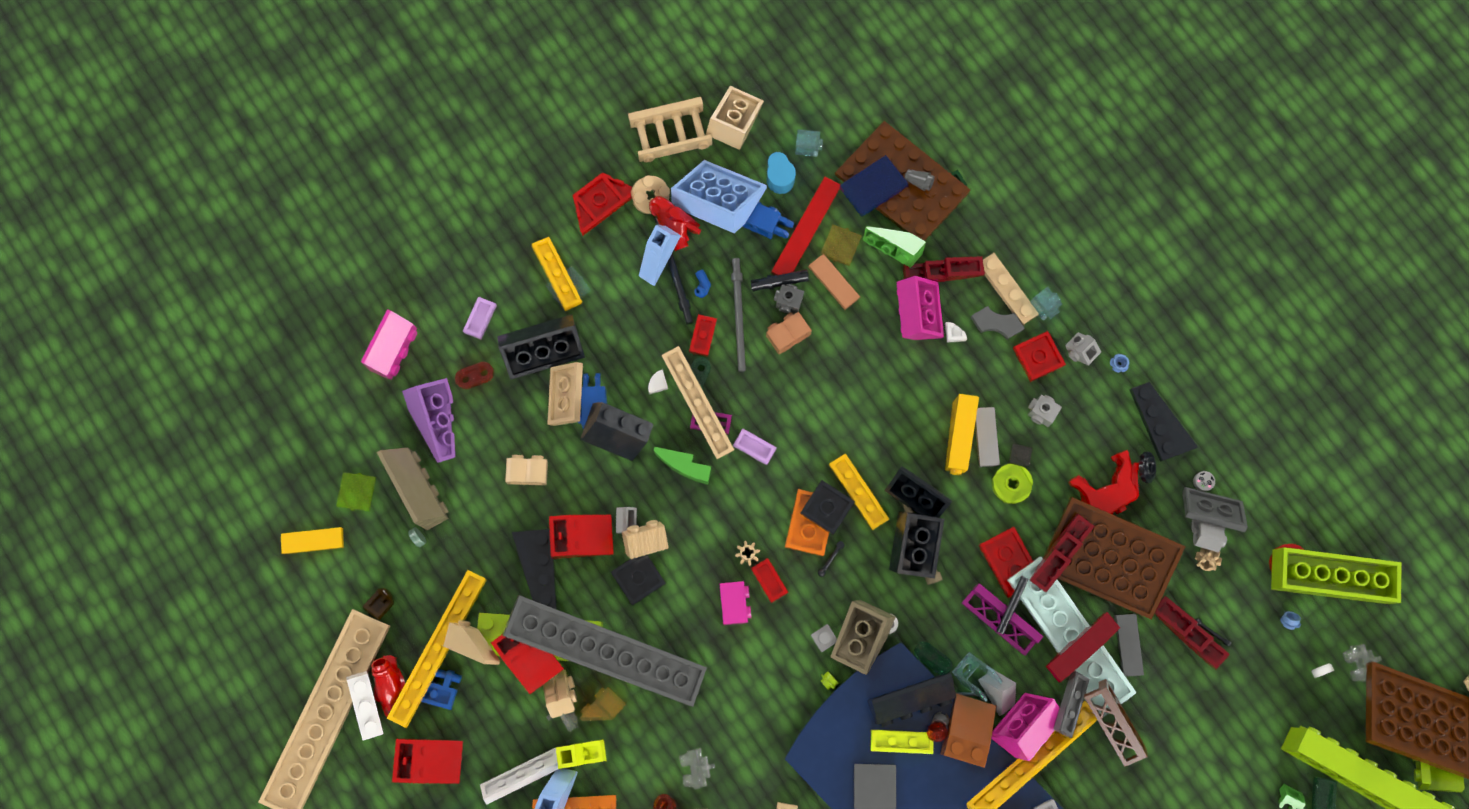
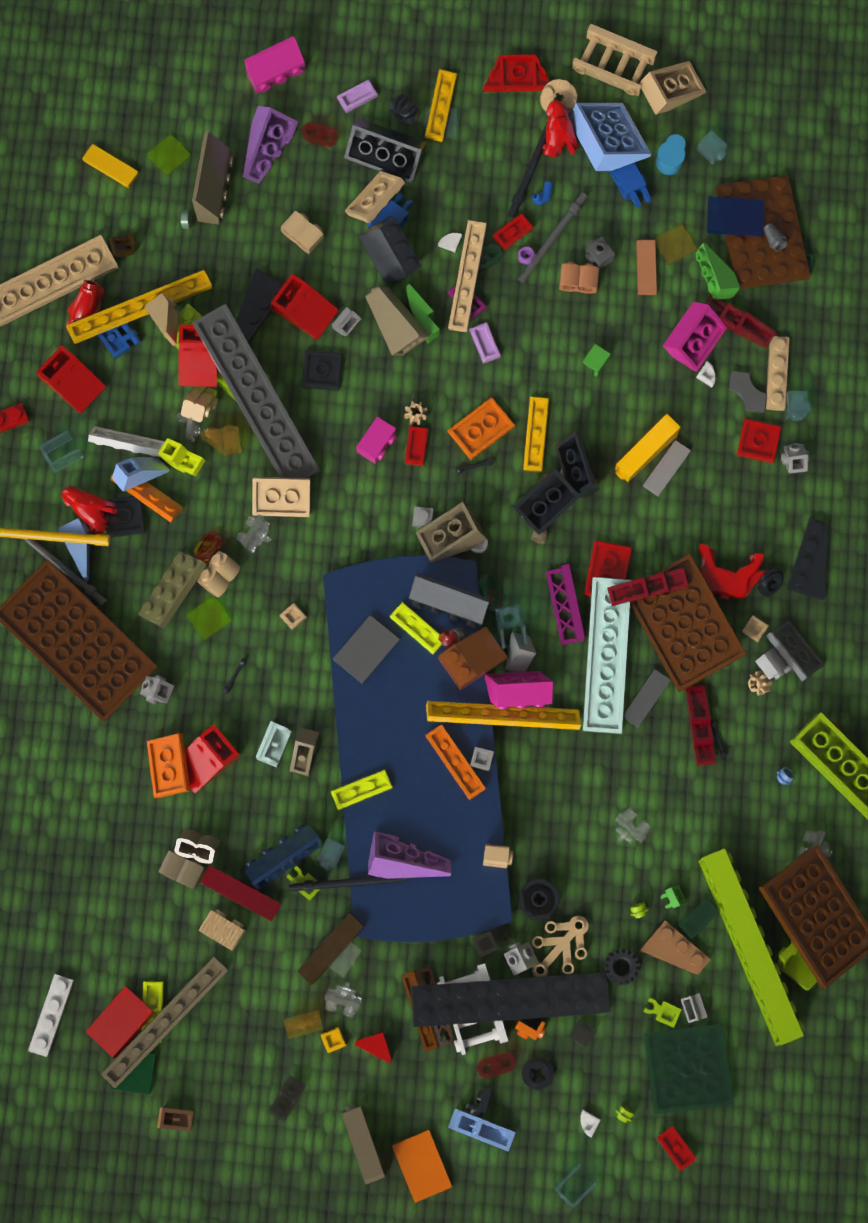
camera: 40 degrees right, 0 degrees up
white brick [346,671,383,740] -> none
tan brick [622,520,669,559] -> none
light blue slope [639,225,681,286] -> none
black pin [751,269,810,292] -> none
red tile [771,177,841,275] -> none
black tile [800,480,855,535] -> none
lime plate [821,671,839,690] -> none
lime plate [992,464,1033,504] -> none
black bar [996,576,1029,635] -> none
clear smoke plate [1008,444,1032,468] -> none
light grey brick [1028,395,1062,427] -> none
dark red slope [1046,612,1120,682] -> none
dark grey tile [1053,671,1090,738] -> none
fence [1084,679,1148,766] -> none
medium blue plate [1110,354,1129,373] -> none
light grey tile [1193,471,1215,492] -> none
white tile [1311,663,1334,678] -> none
none -> tan plate [252,477,310,517]
none -> dark tan slope [365,286,430,356]
none -> black gear [389,94,420,126]
none -> medium lavender plate [518,247,536,265]
none -> bright green panel [583,344,611,377]
none -> clear hips [615,808,651,843]
none -> tan tile [742,615,769,642]

